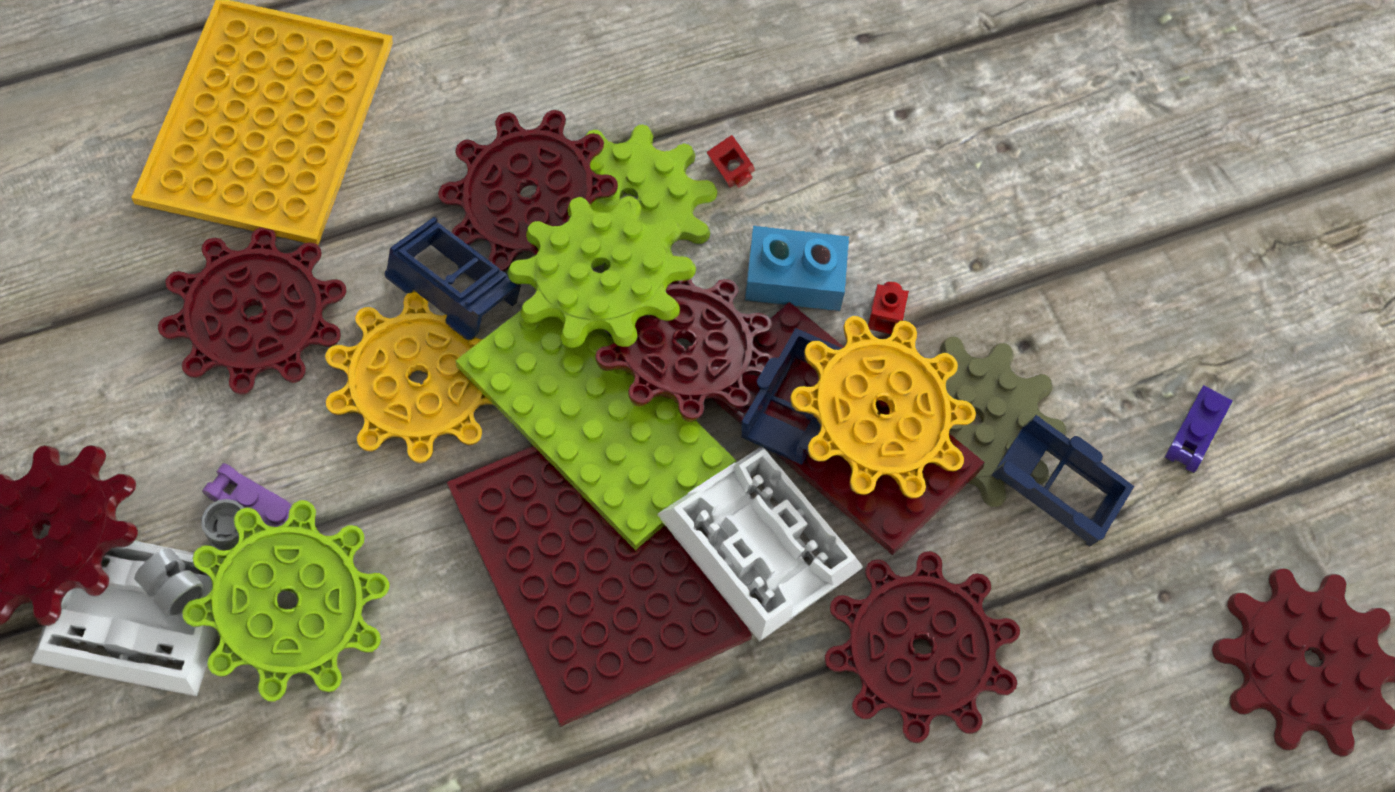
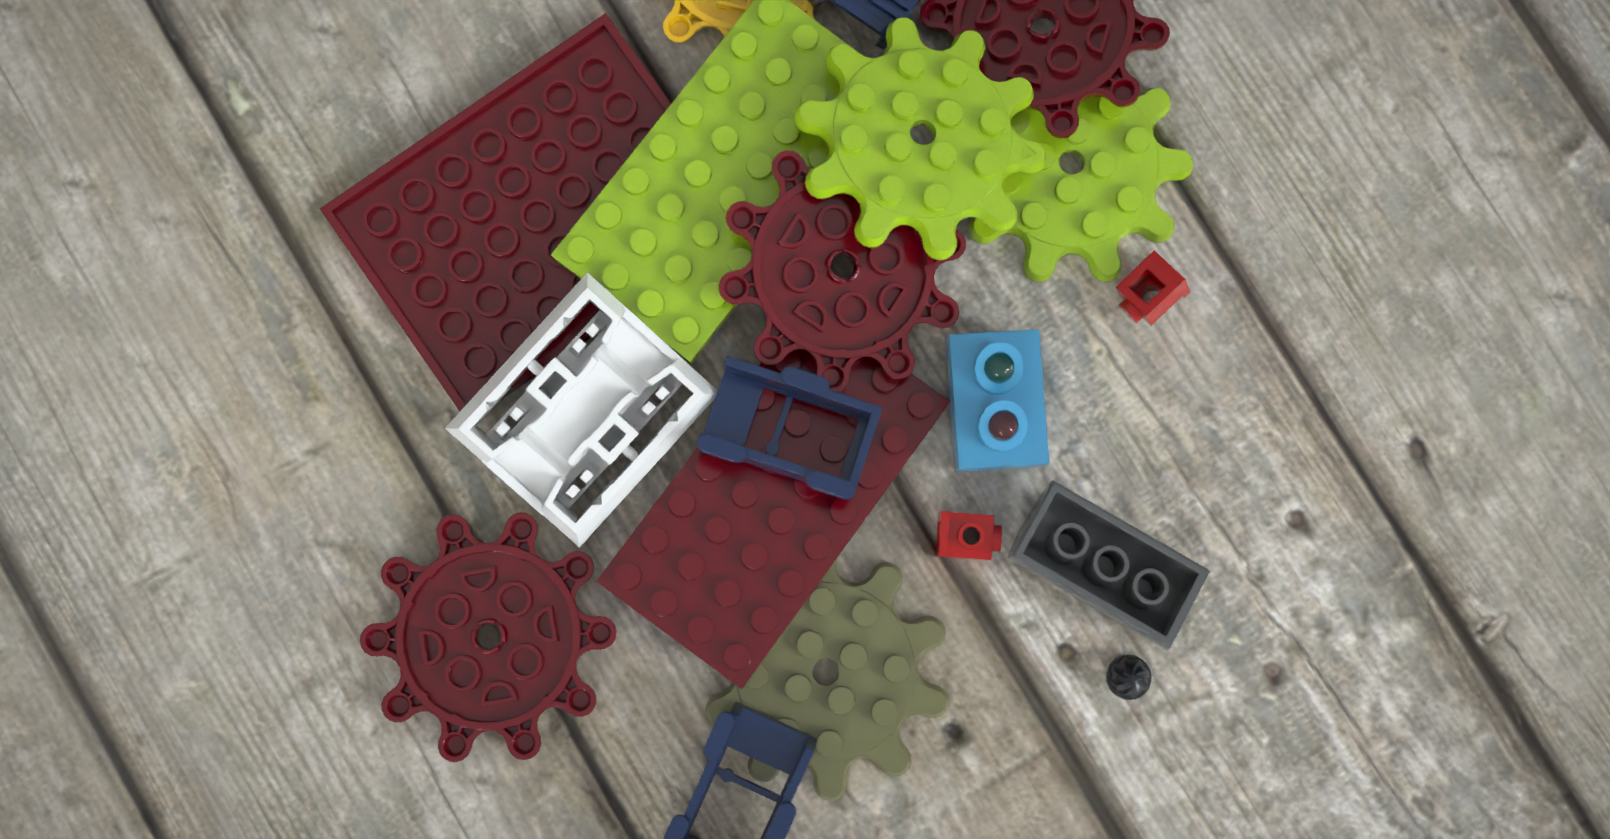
camera: 90 degrees right, 20 degrees up
yellow plate [790,316,976,498] -> none
none -> dark grey brick [1008,480,1210,650]
none -> black plate [1106,655,1152,700]

